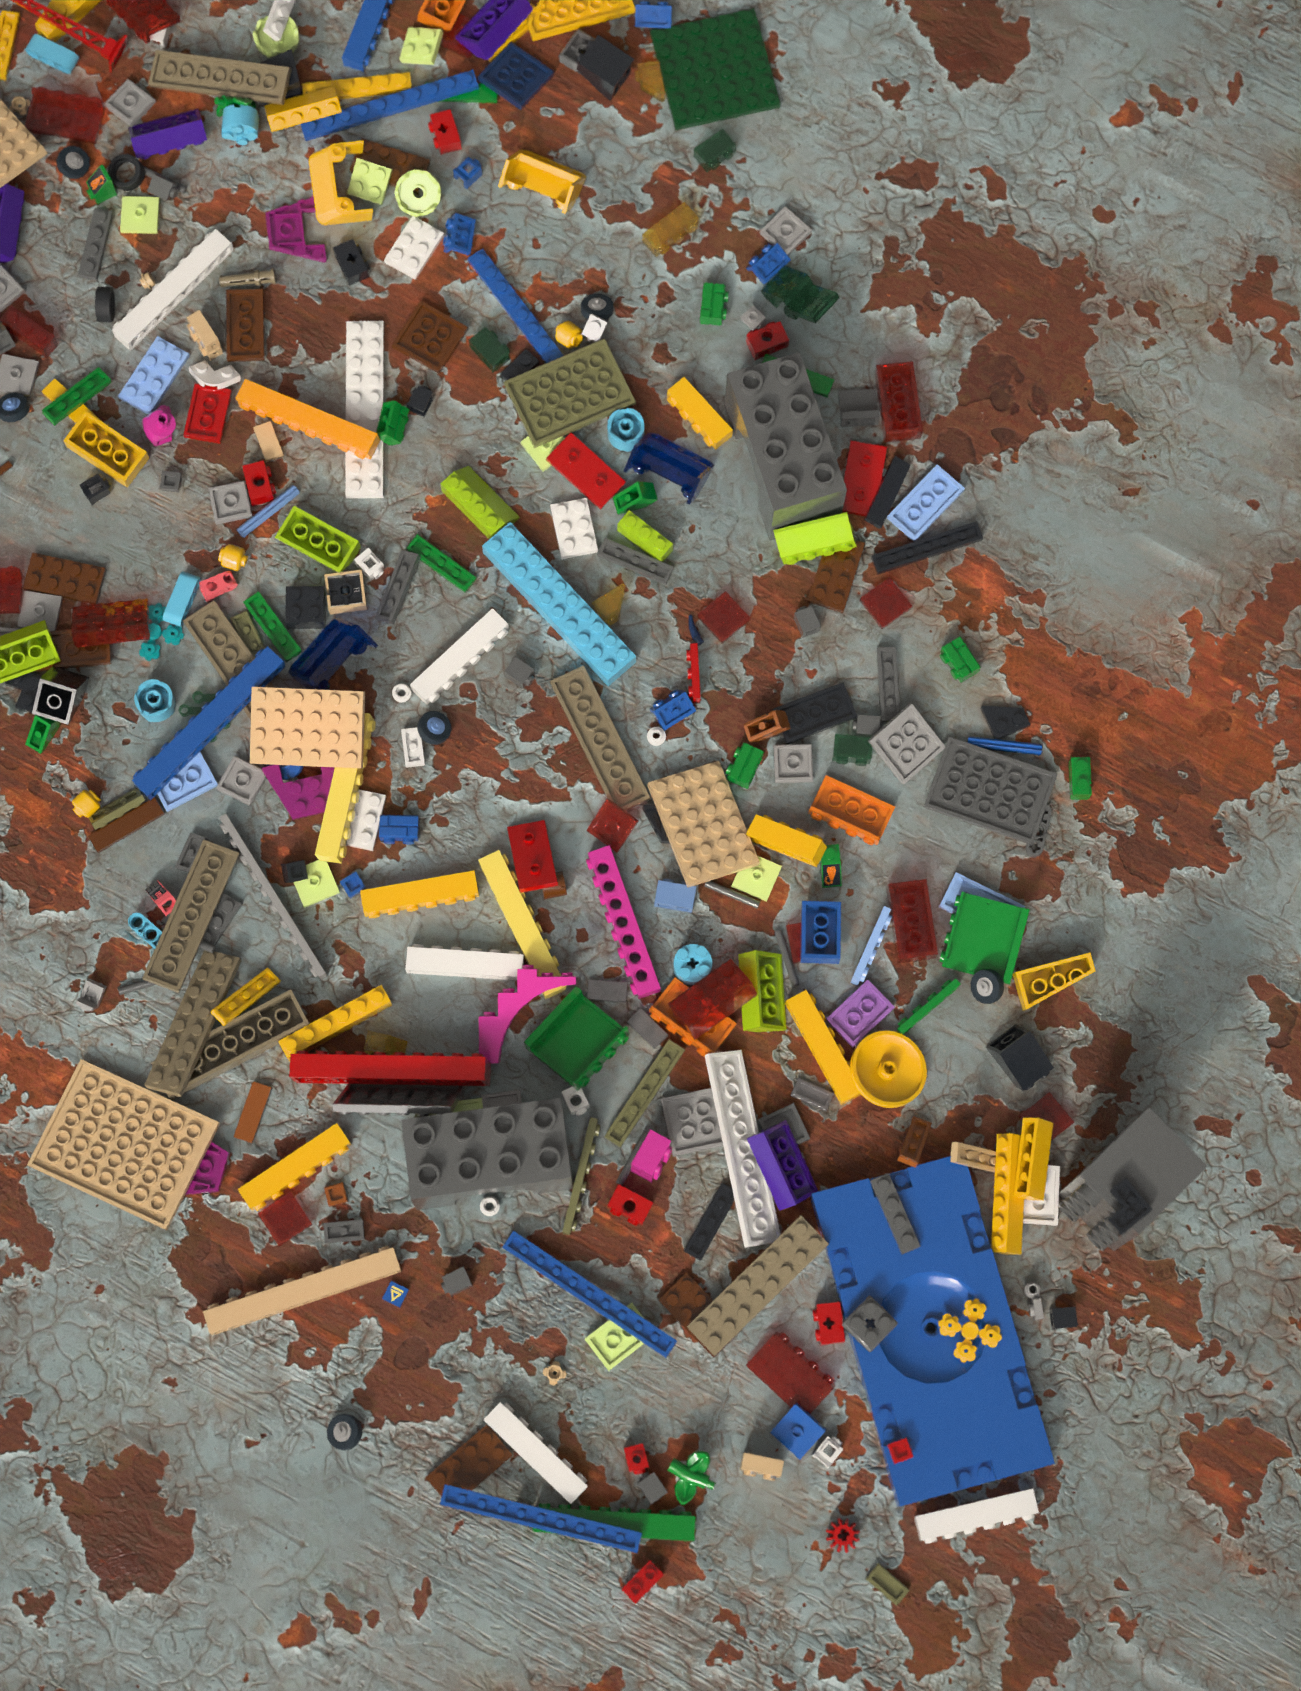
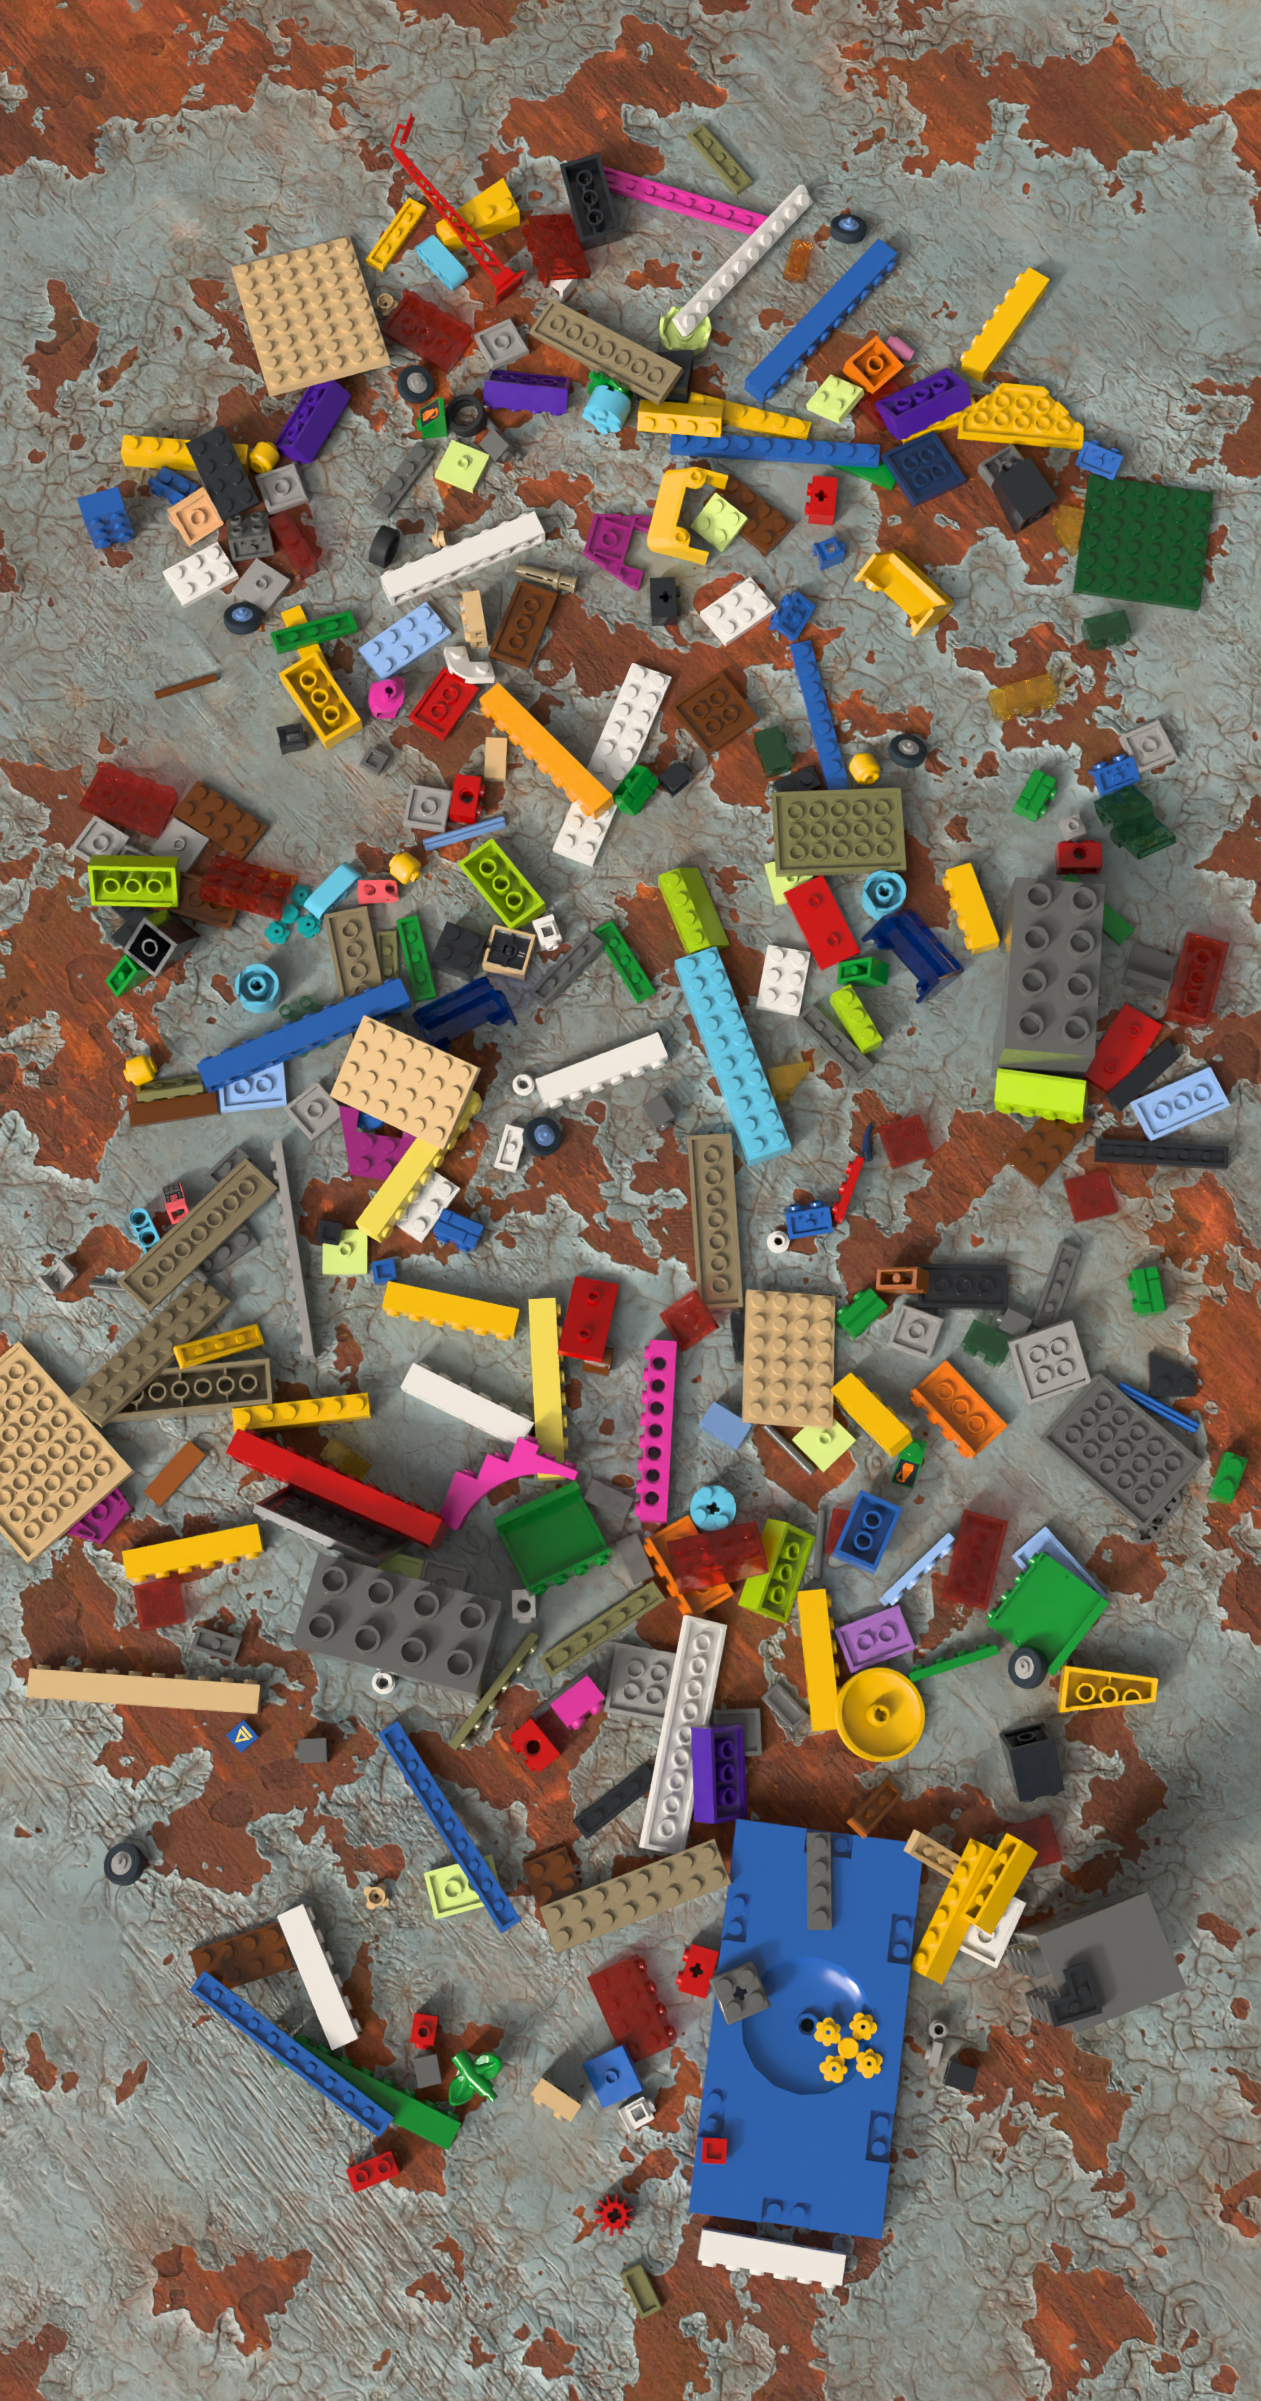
camera: 25 degrees right, 0 degrees up
dark orange tile [324,1182,348,1207] -> none
yellowish green plate [395,169,441,217] -> none
bracket [582,313,608,343] -> none
dark grey brick [794,606,821,638] -> none

